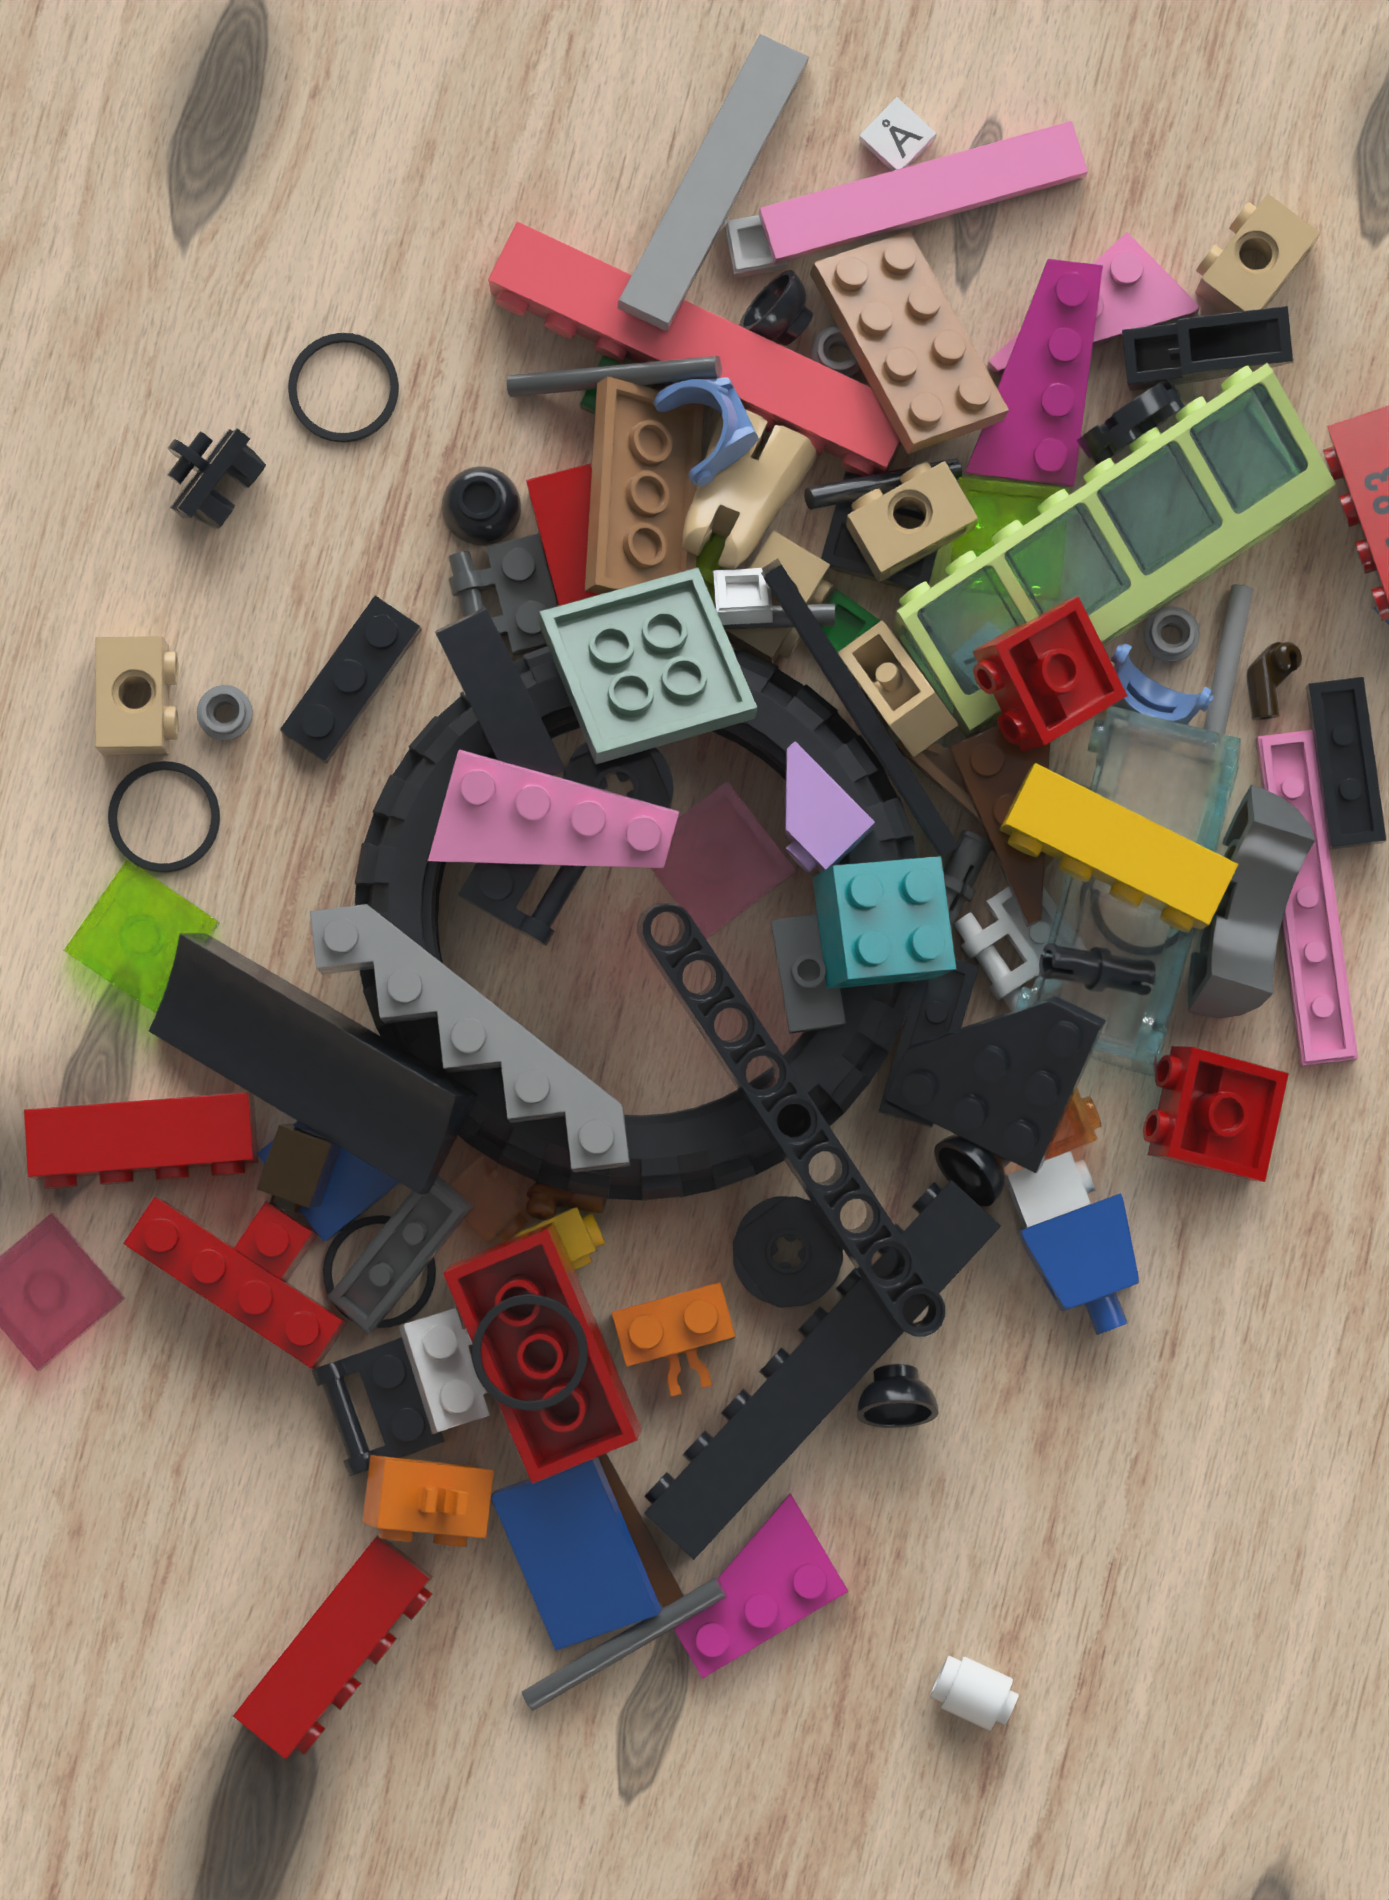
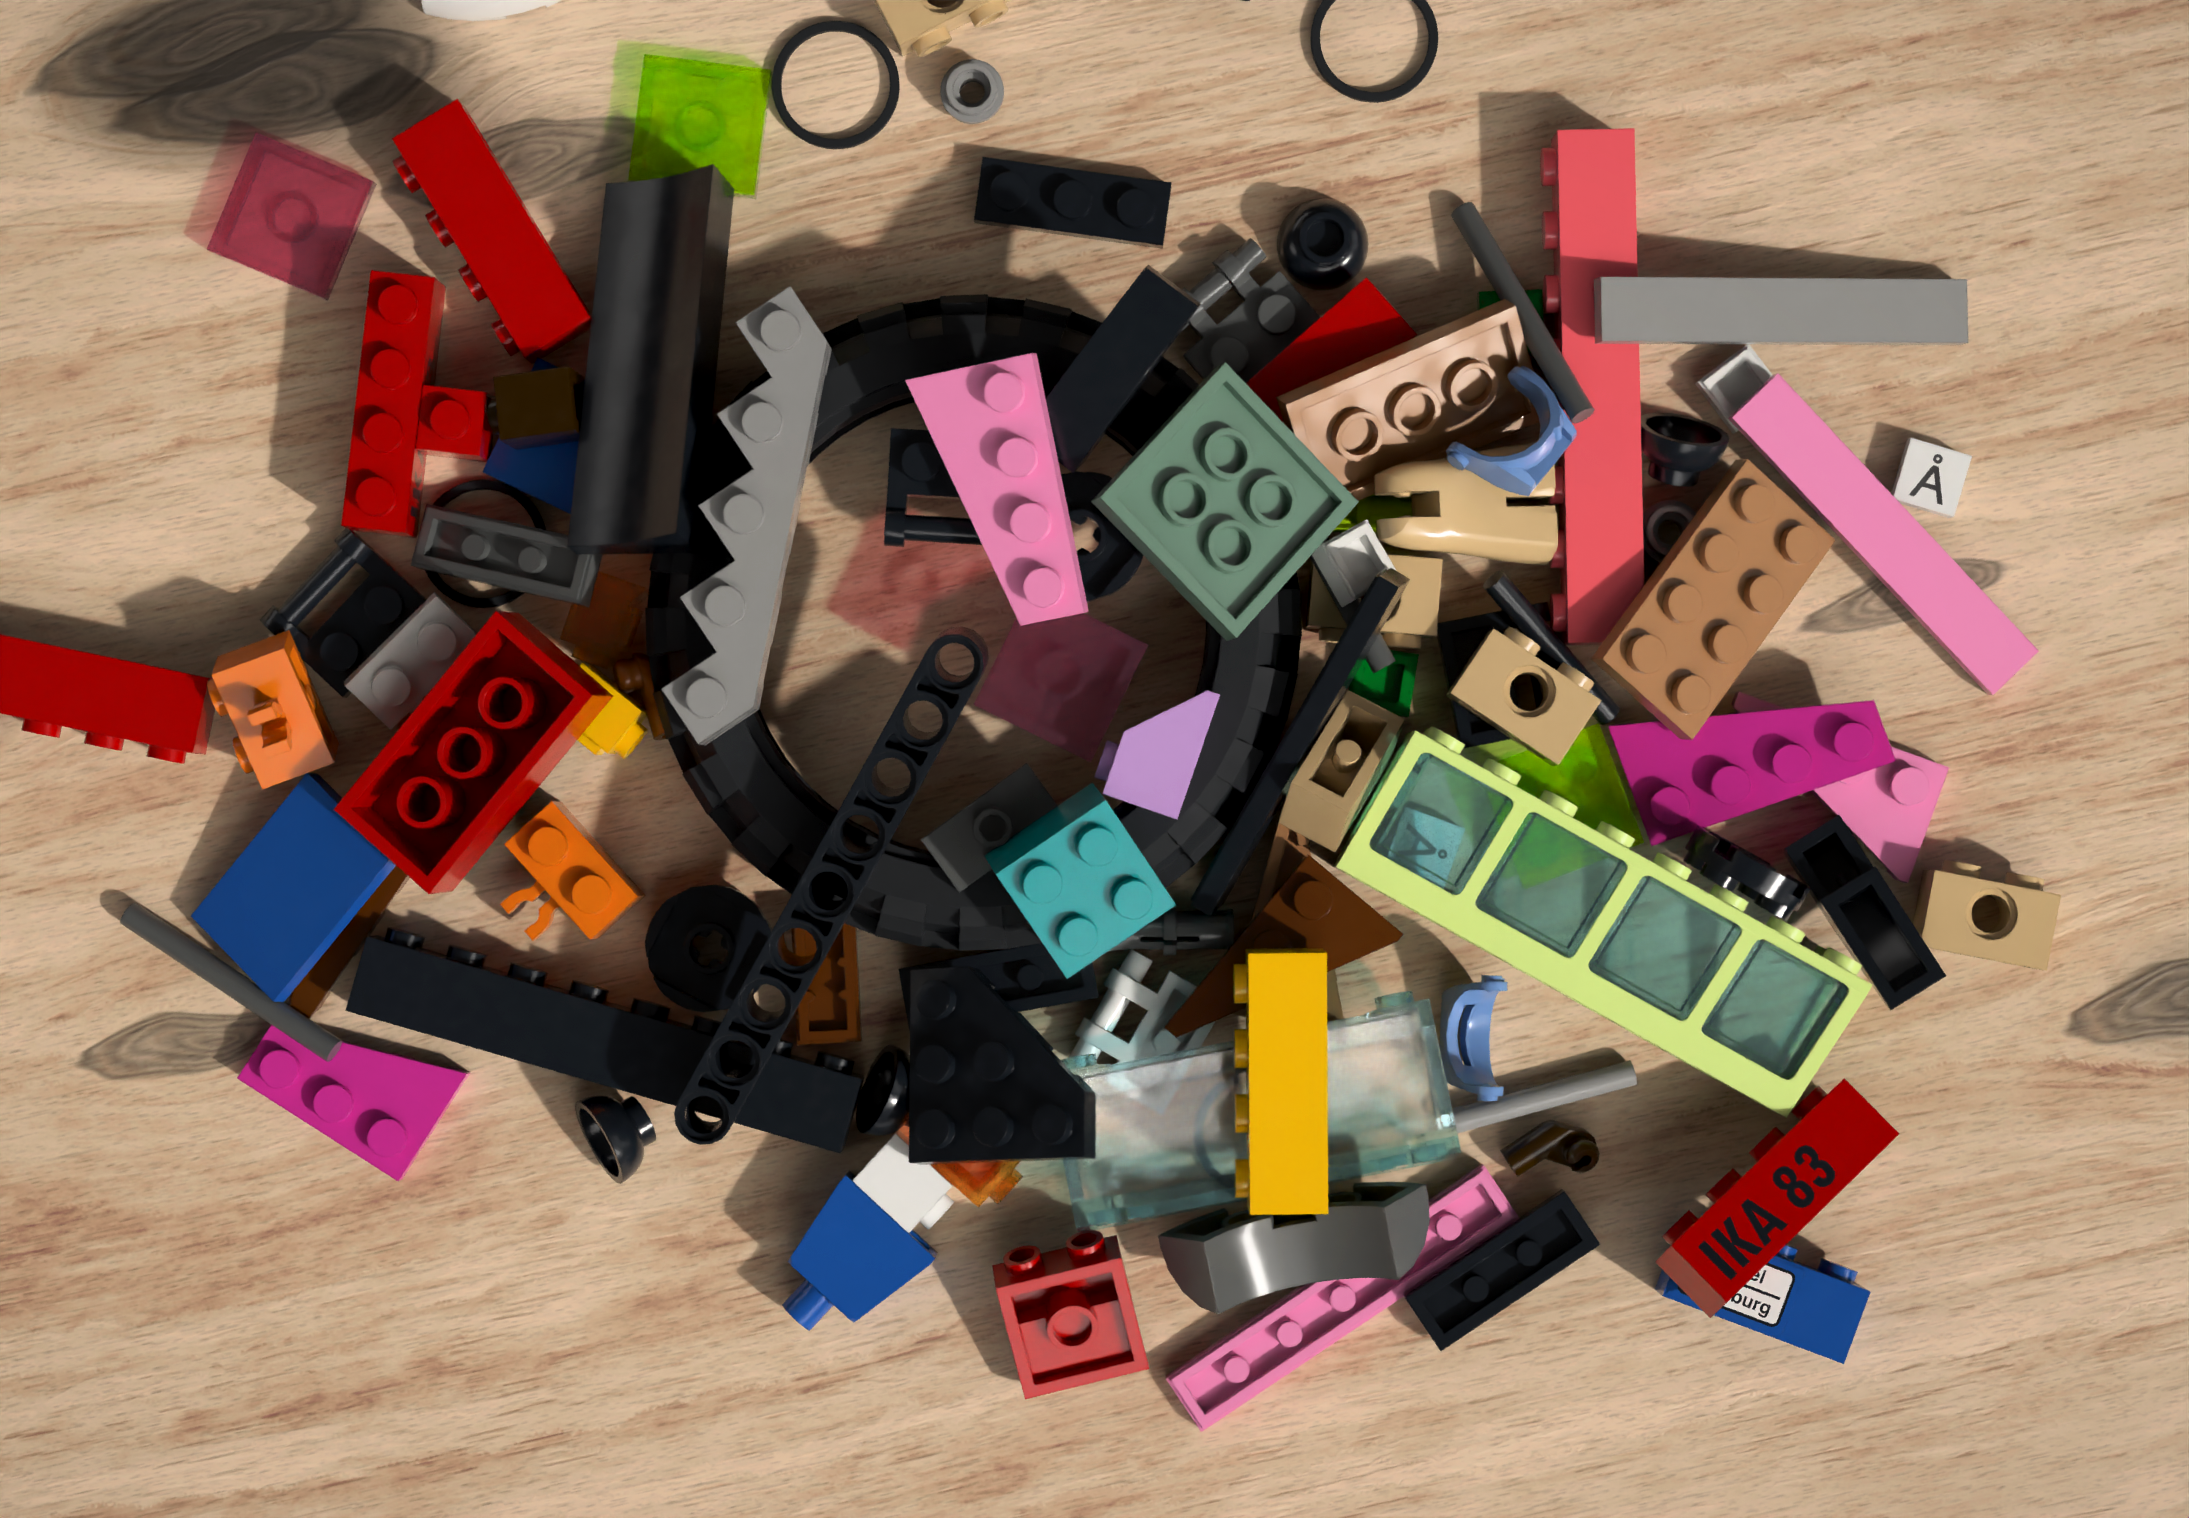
camera: 65 degrees right, 5 degrees up
black piece [472,1294,588,1410] -> none
white brick [930,1655,1019,1731] -> none
red plate [972,596,1128,751] -> none
black pin [1039,943,1156,996] -> none
light grey plate [1144,606,1200,662] -> none
none -> reddish brown plate [791,924,862,1045]

